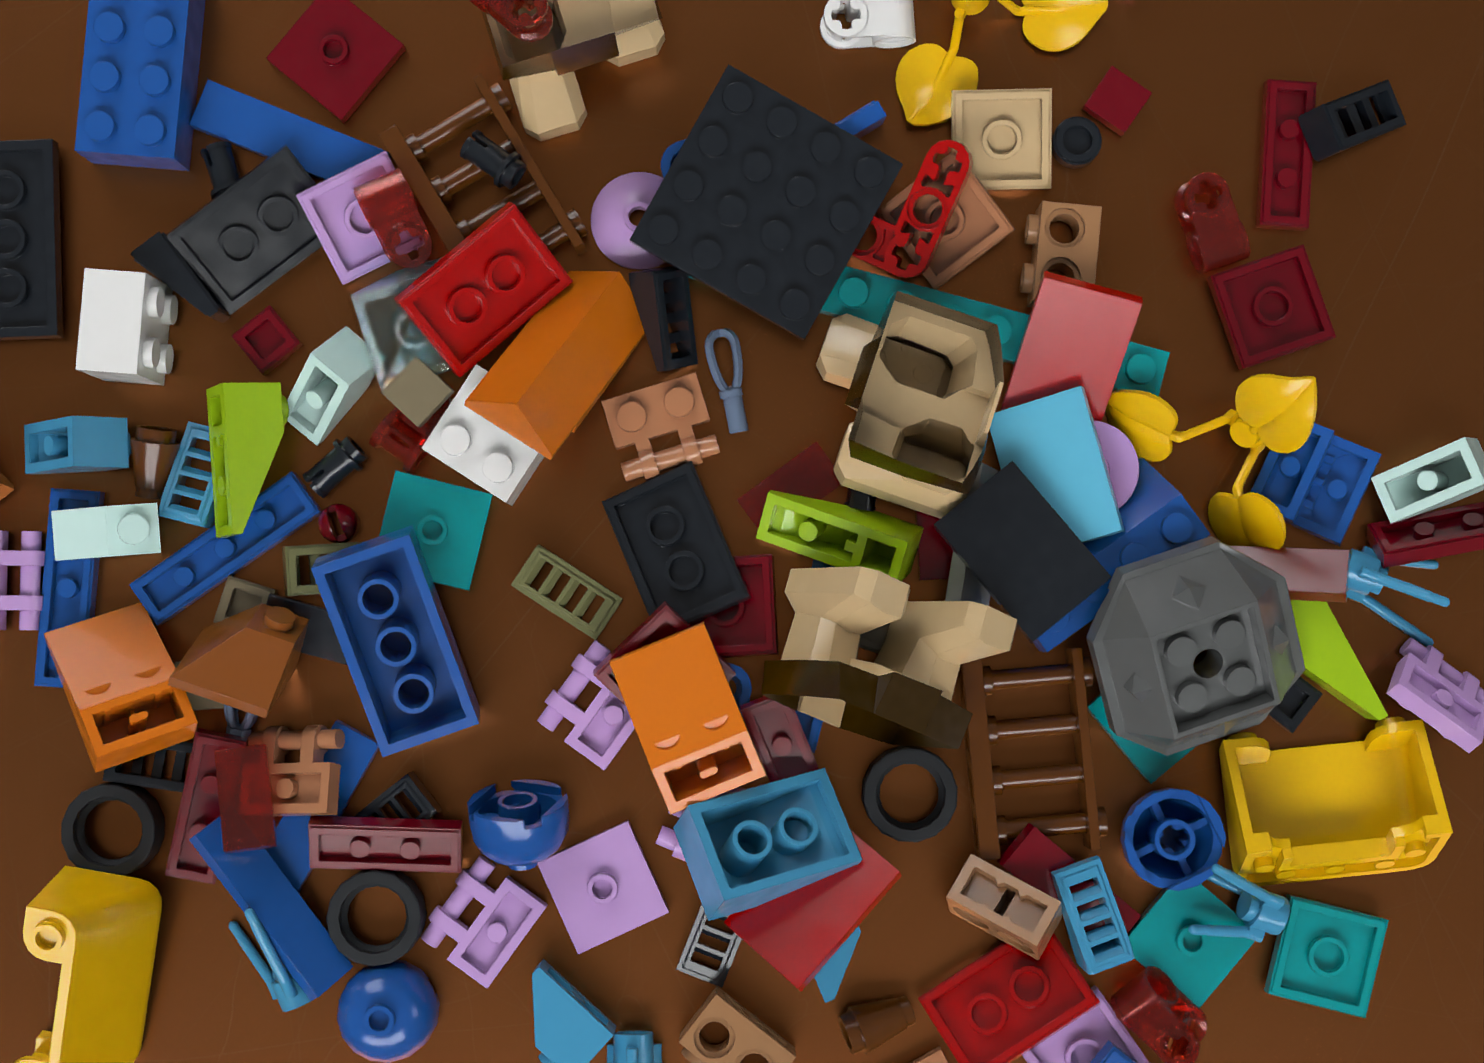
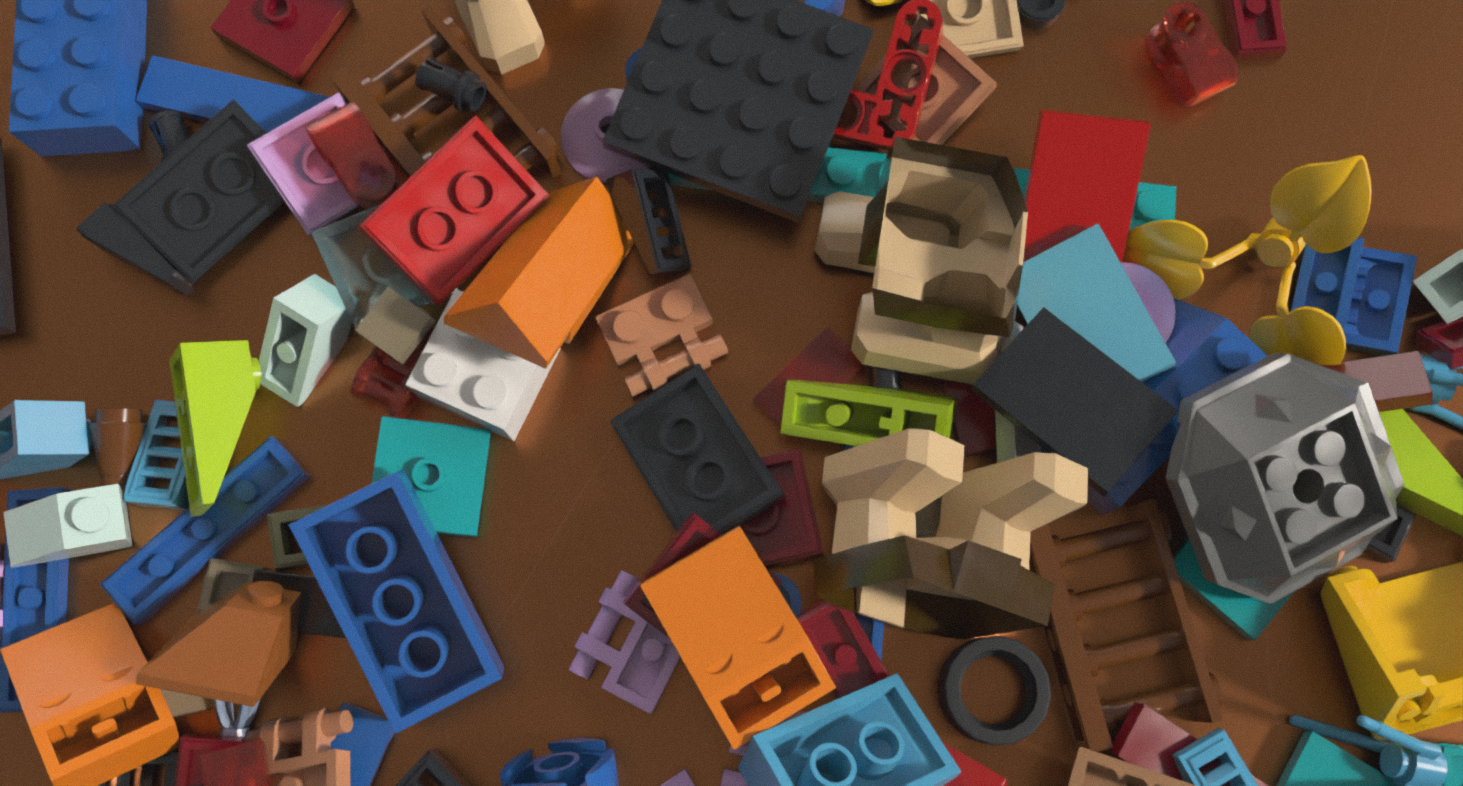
camera: 10 degrees left, 10 degrees down
white brick [75,268,178,386] -> none
dark red tile [232,305,303,376] -> none
black pin [302,436,368,498] -> none
dark red hinge [318,504,360,543] -> none
olive slope [511,544,623,640] -> none
sand blue piece [704,328,749,434] -> none
medium nougat brick [1020,201,1102,307] -> none
blue cylinder [1120,787,1226,891] -> none
dark red plate [1207,244,1336,371] -> none

